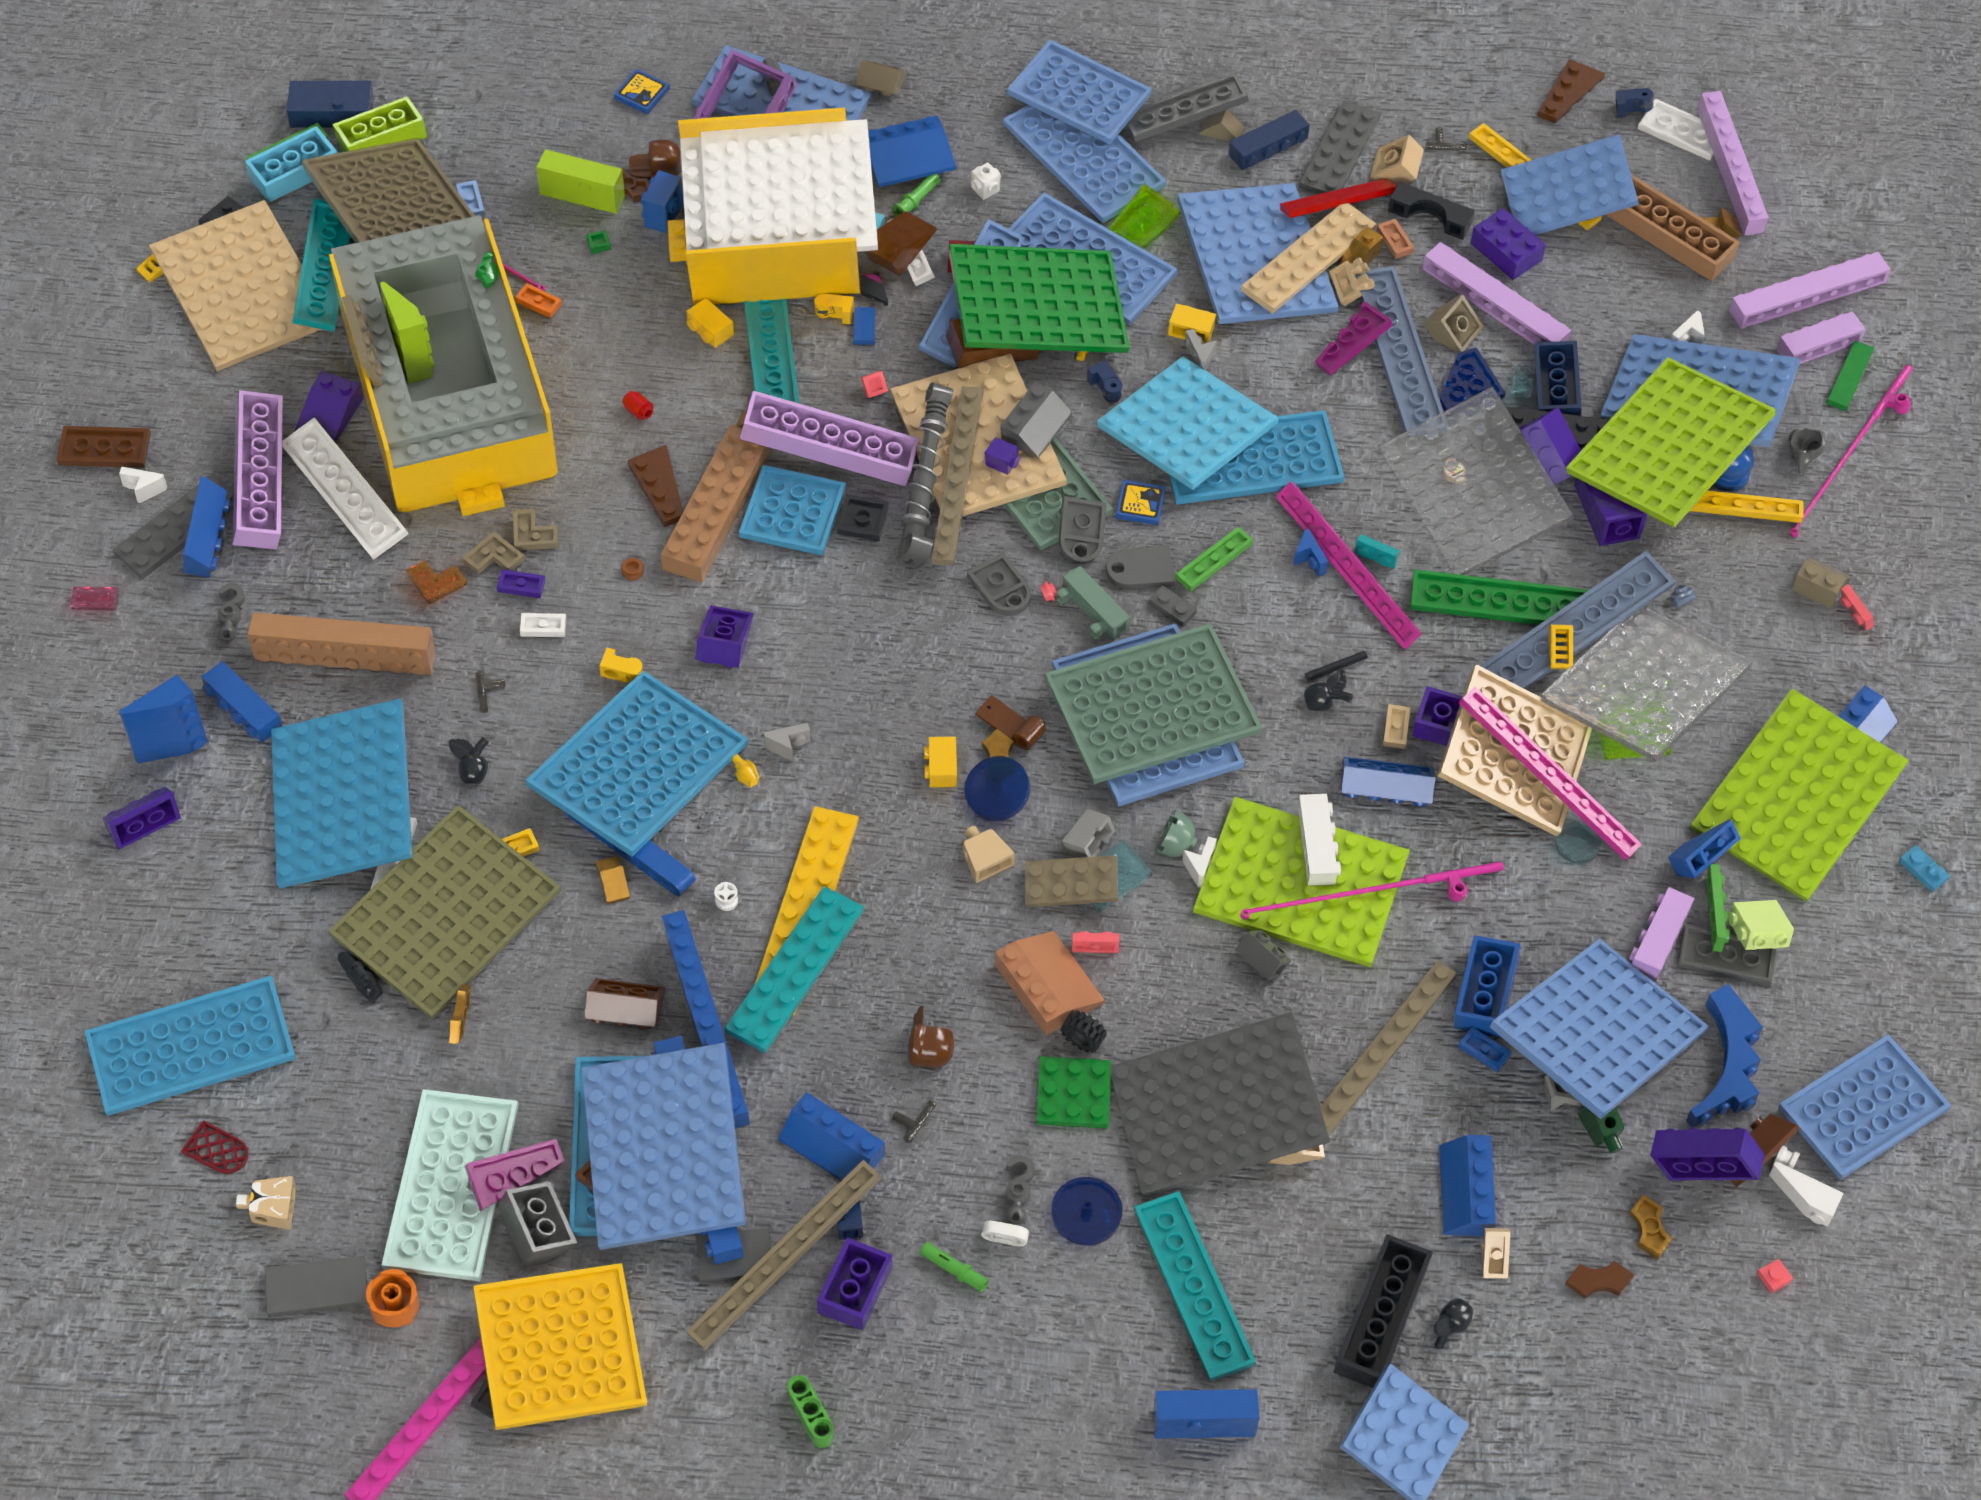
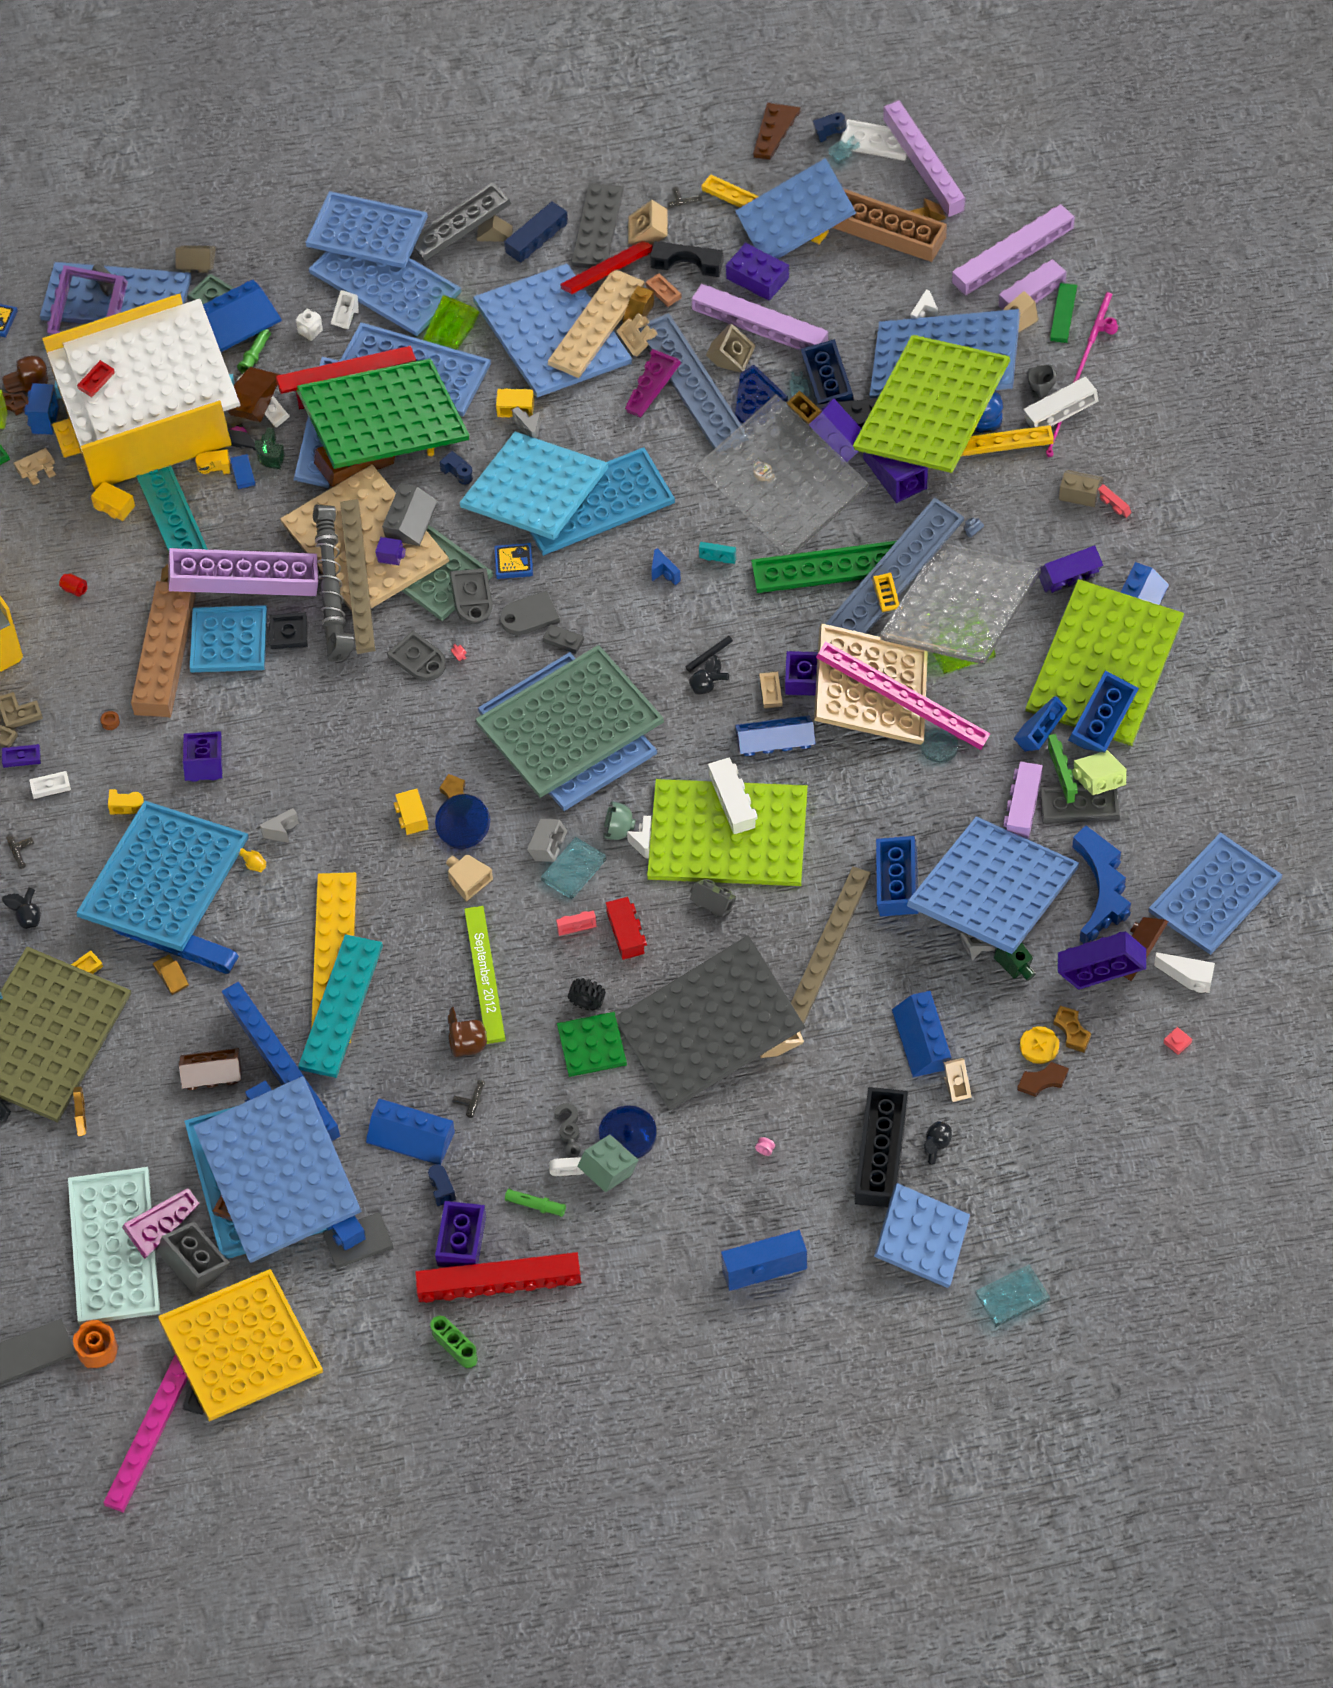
camera: 10 degrees left, 0 degrees up
reddish brown wing [627,445,683,527] -> none
dark tan plate [686,1160,881,1351] -> none
white wheel [714,882,738,911] -> none
coral plate [860,371,888,398] -> none
reddish brown door [975,695,1046,750] -> none
nougat slope [995,931,1105,1036] -> none
dark tan plate [1025,855,1119,908] -> none
sand green brick [1056,566,1130,641] -> none
teal plate [1134,1191,1256,1382] -> none
bright green plate [1175,527,1254,592] -> none
dark pink piece [1240,862,1504,920] -> none
dark pink plate [1276,481,1422,649] -> none
blue plate [1458,1027,1512,1073] -> none
white wheel [1772,1146,1800,1169] -> none
dark azure plate [1899,845,1950,892] -> none
none -> tan plate [14,448,56,486]
none -> red plate [77,360,115,397]
none -> sand green tile [187,274,235,304]
none -> clear green brick [255,427,285,470]
none -> red tile [275,346,416,394]
none -> white slope [331,290,359,329]
none -> red brick [415,1252,581,1303]
none -> lime tile [464,906,506,1044]
none -> sand green brick [577,1135,639,1192]
none -> red brick [606,897,647,960]
none -> bright pink bush [755,1137,775,1156]
none -> pearl gold slope [787,390,822,424]
none -> clear light blue plate [828,135,860,164]
none -> tan torso [1003,291,1038,333]
none -> yellow tile [1020,1026,1059,1064]
none -> white brick [1023,377,1099,428]
none -> dark purple brick [1037,545,1104,593]
none -> blue slope [1068,671,1139,753]

